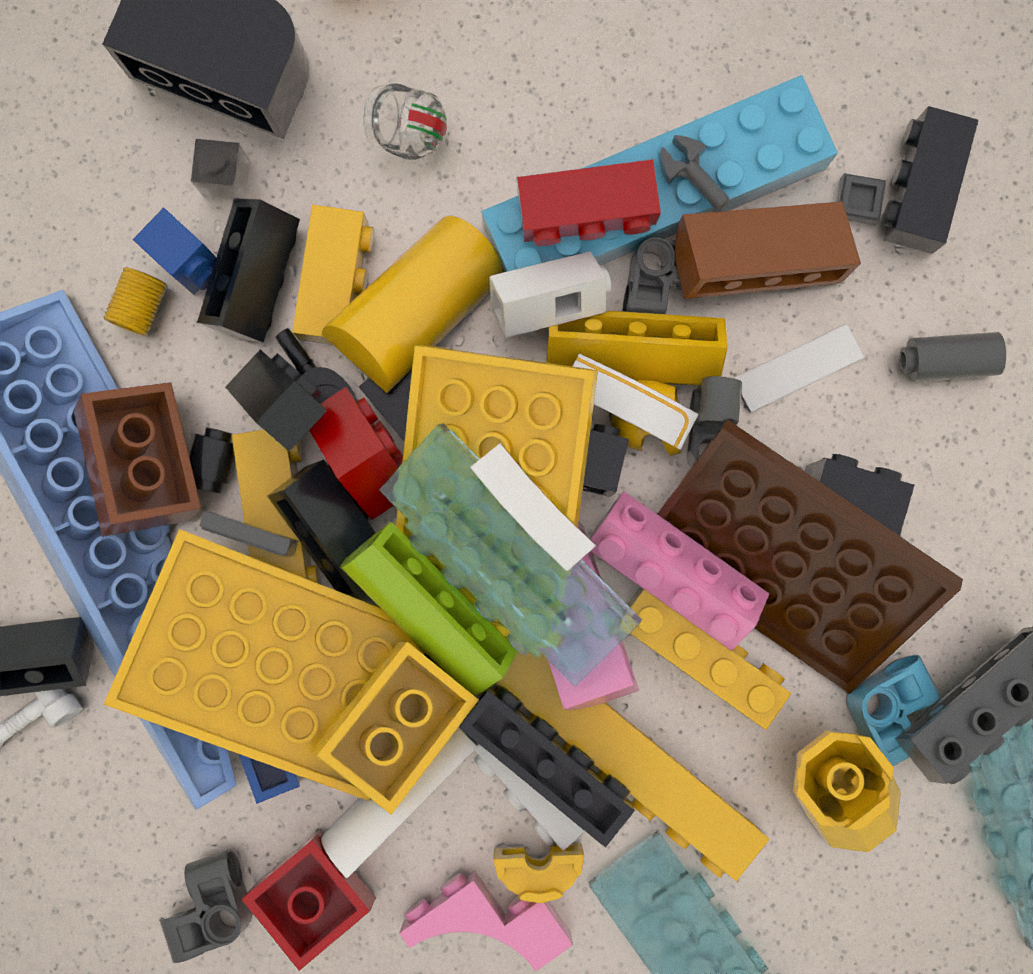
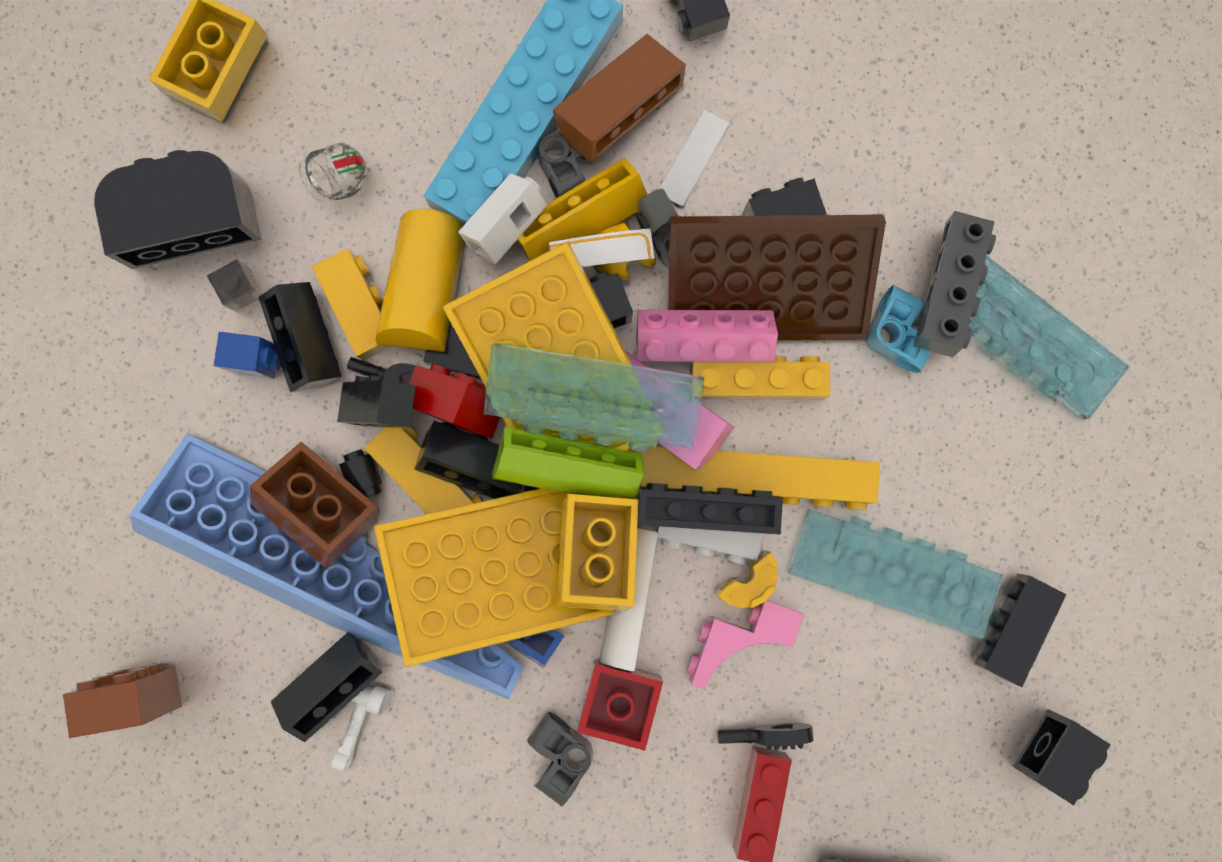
camera: 40 degrees left, 0 degrees up
yellow piece [103,267,168,336] -> none
dark grey tile [199,511,299,557] -> none
white sticker [470,444,596,571] -> none
red brick [517,159,661,246] -> none
dark grey bar [659,135,729,210] -> none
yellow brick [793,730,901,852] -> none
dark grey tile [837,173,886,226] -> none
dark grey brick [899,332,1006,381] -> none

